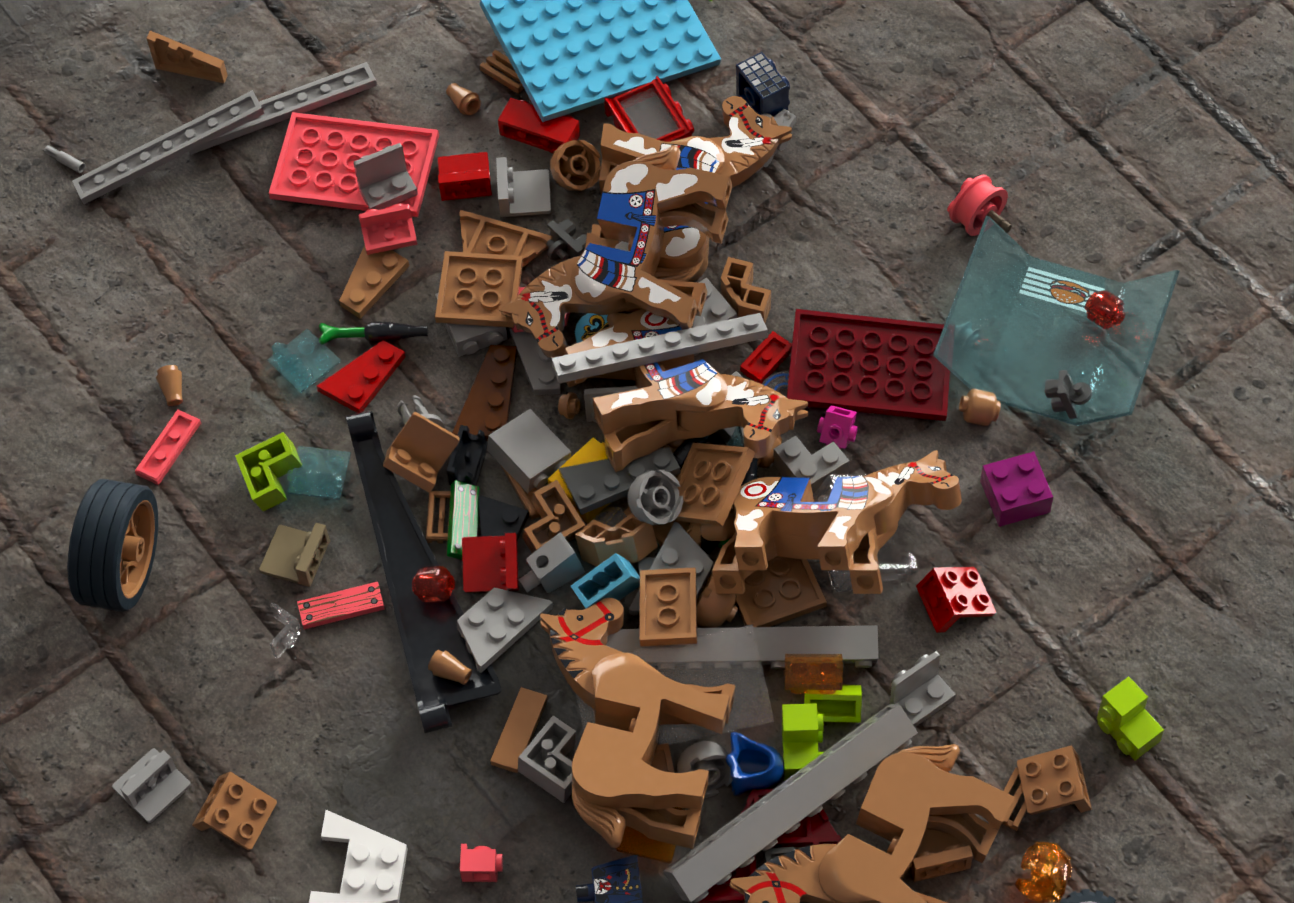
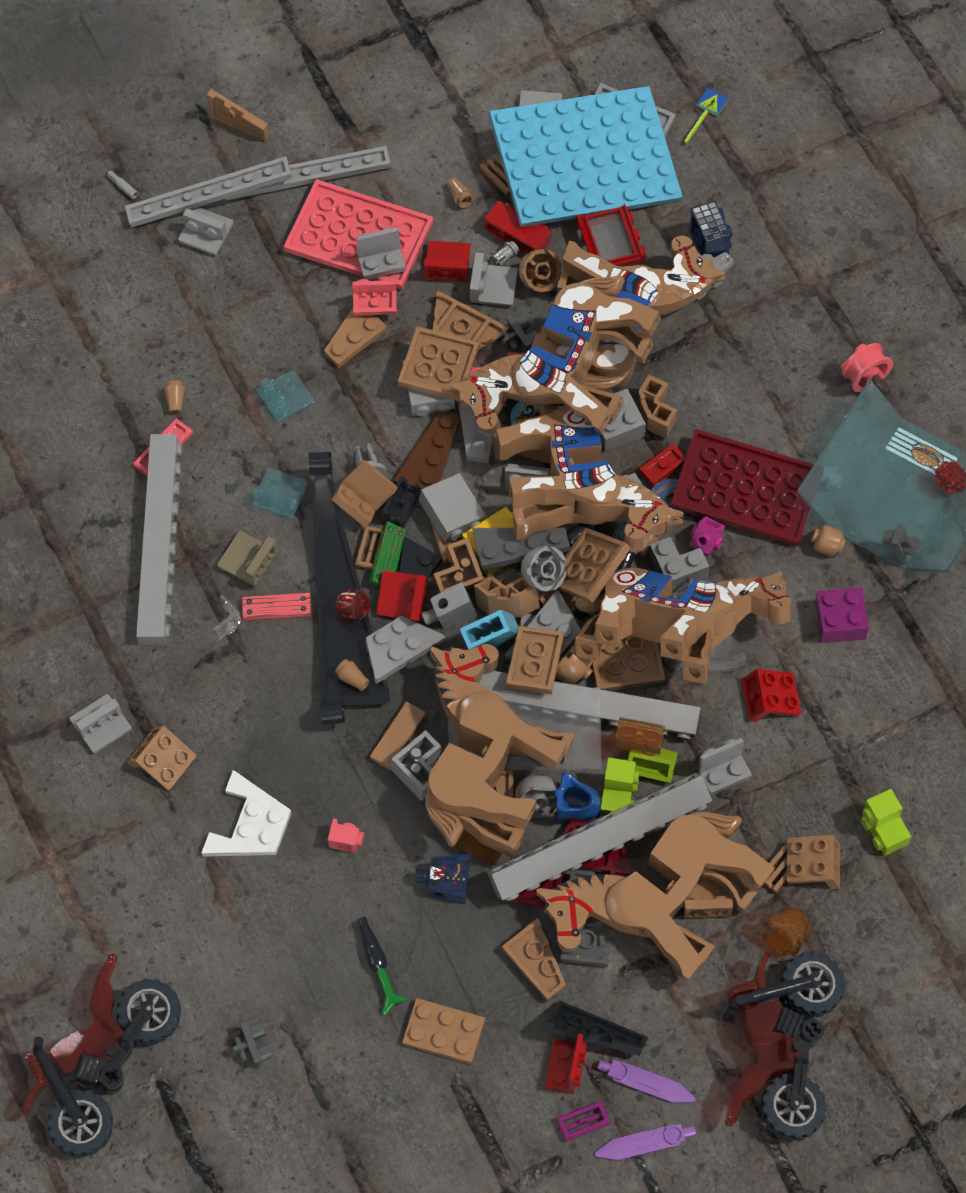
camera: 10 degrees right, 5 degrees up
black wheel [67,479,158,612] -> none
lime brick [235,432,302,512] -> none
red wing [316,340,406,413] -> none
black piece [319,322,428,345] -> none
light grey plate [552,313,768,383] -> none
medium nougat plate [558,392,581,419] -> none
none -> light grey brick [136,434,183,646]
none -> light grey bracket [178,207,234,255]
none -> light grey pin [491,241,519,266]

